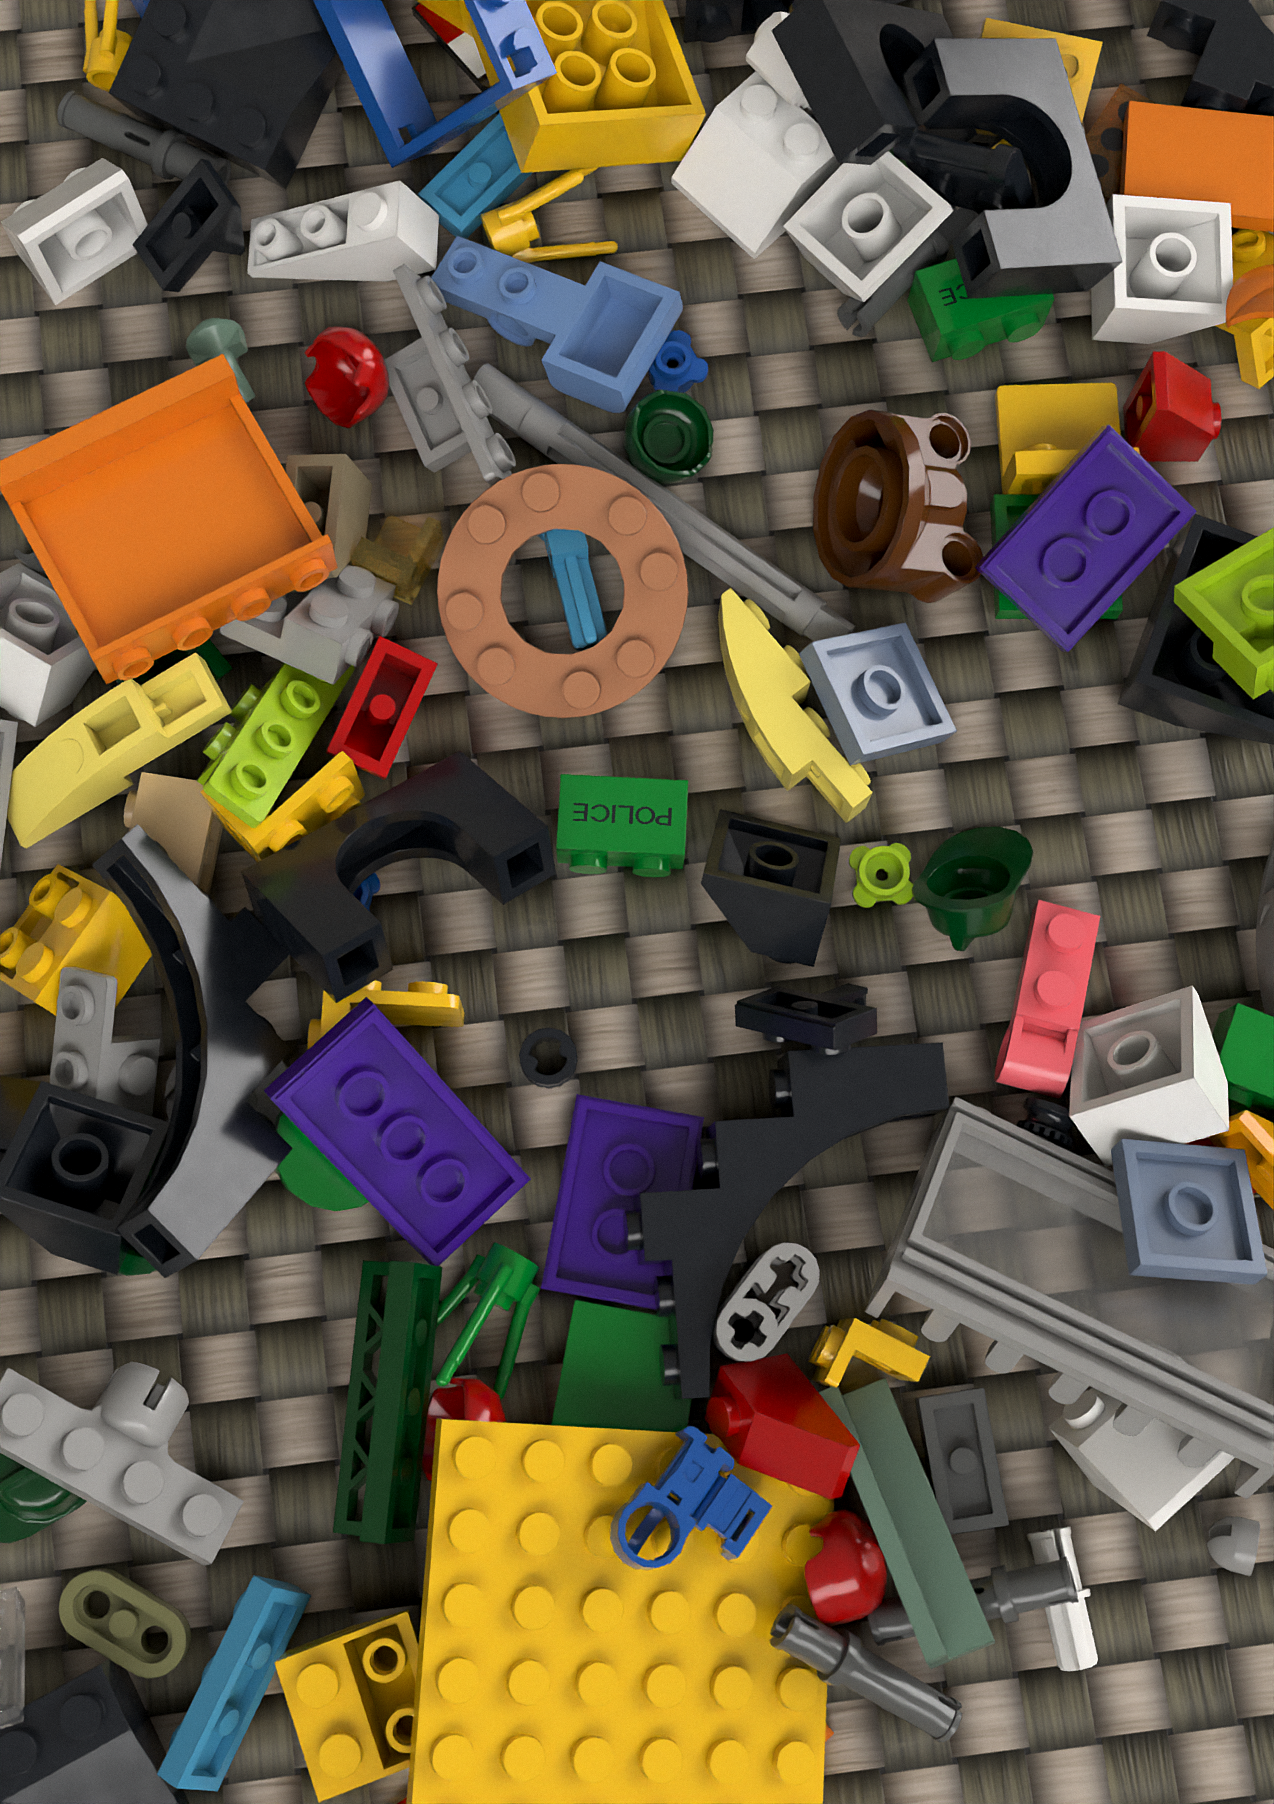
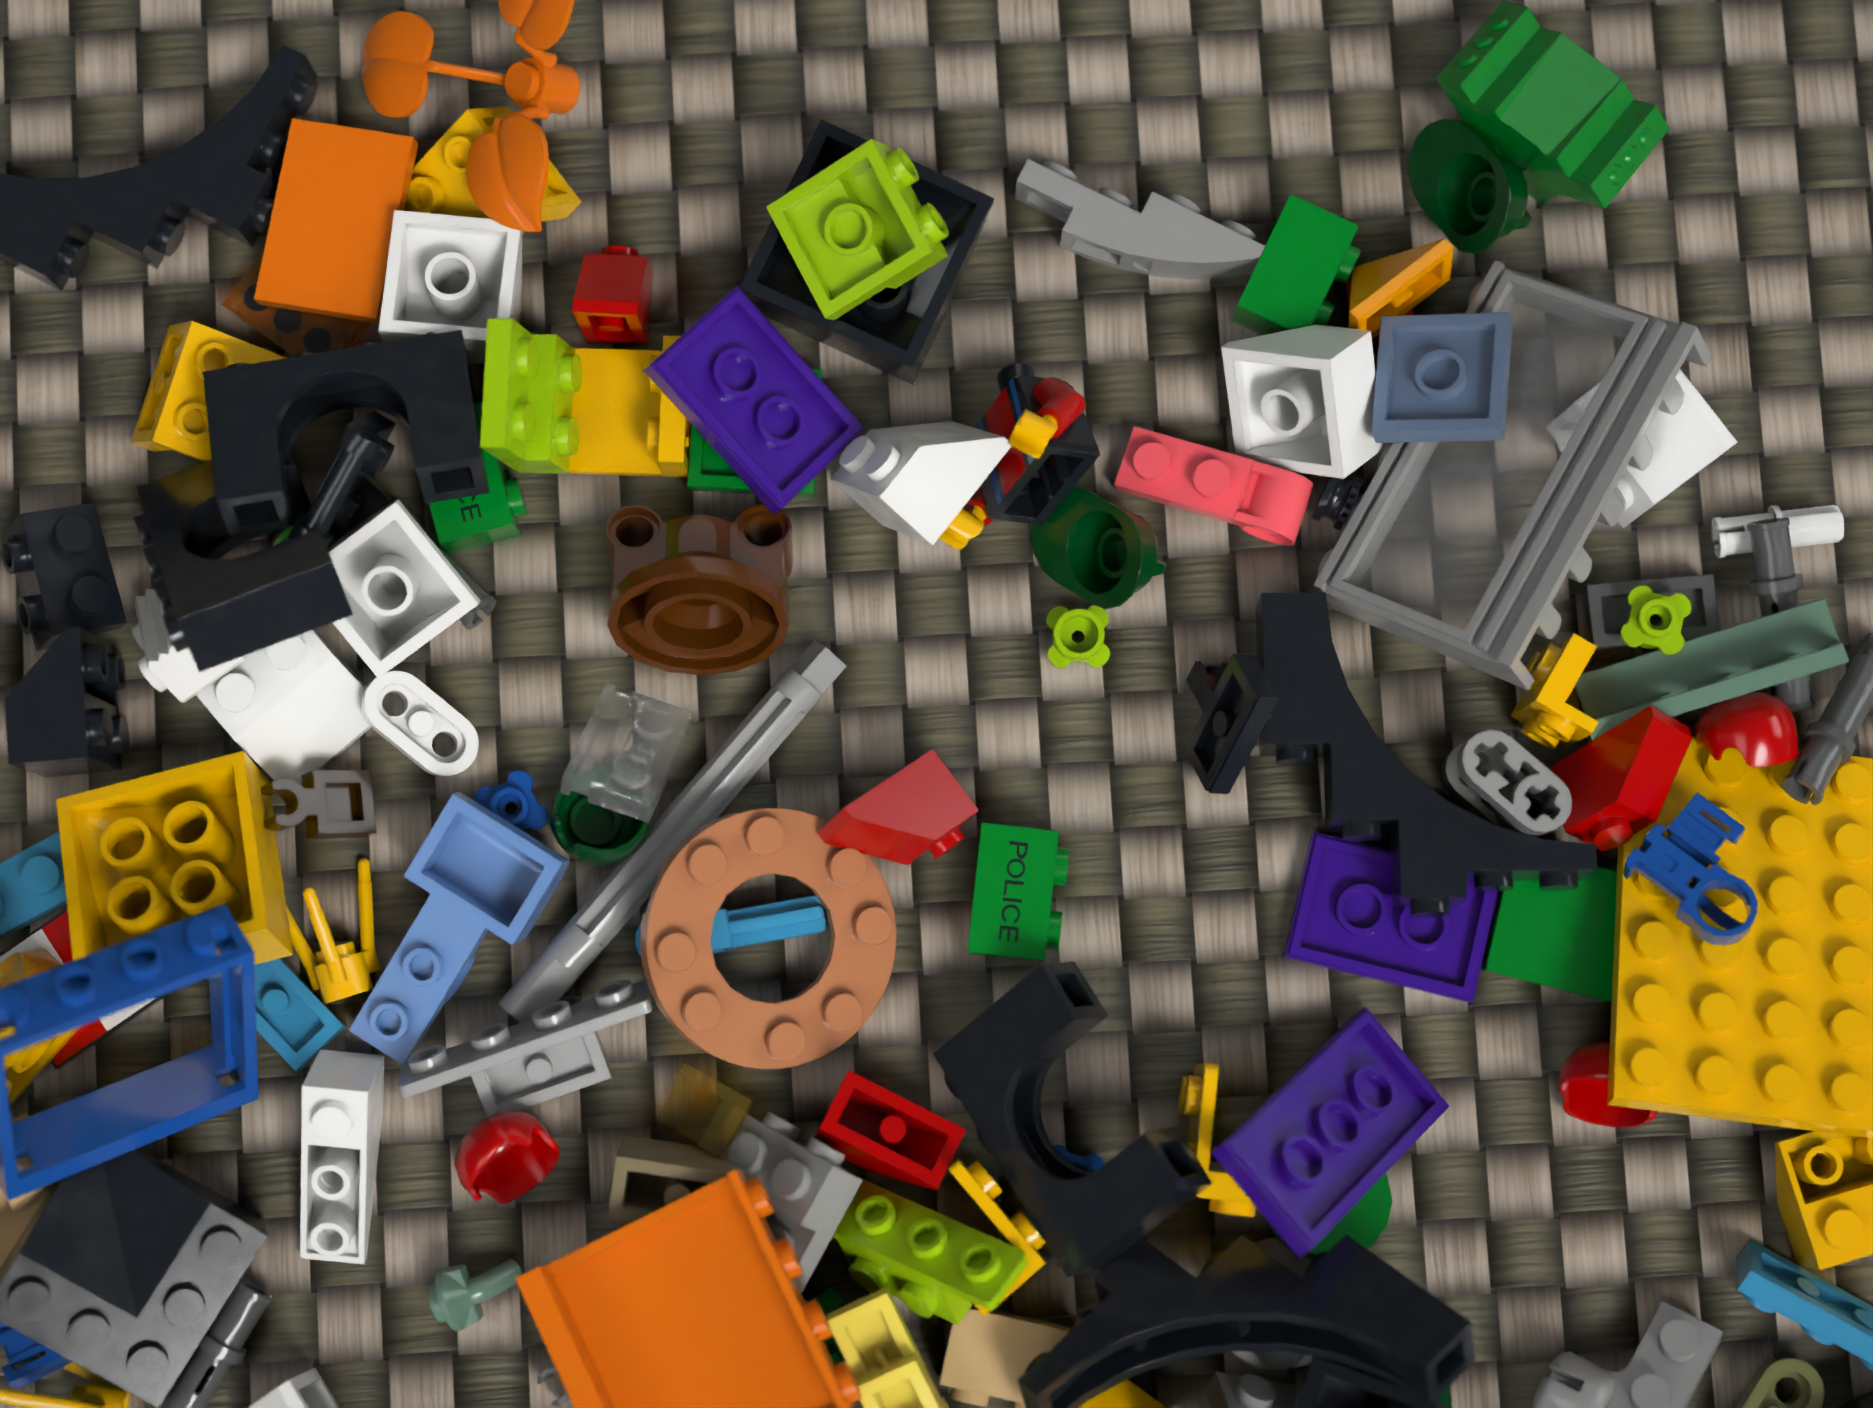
camera: 85 degrees left, 5 degrees up
black slope [132,159,245,293] -> none
dark green fence [333,1260,443,1544] -> none
green plant [436,1242,540,1401] -> none
black bush [519,1027,578,1089] -> none
black slope [701,809,841,967] -> none
light yellow slope [718,588,873,823] -> none
sand blue plate [799,622,957,766] -> none
light grey hinge [1207,1516,1260,1576] -> none
none -> plate [261,770,377,839]
none -> white plate [361,671,479,777]
none -> lime plate [480,318,582,474]
none -> clear plate [560,682,693,823]
none -> red slope [817,749,979,865]
none -> white slope [830,421,1012,545]
none -> torso [939,363,1100,550]
none -> lime plate [1620,585,1691,656]

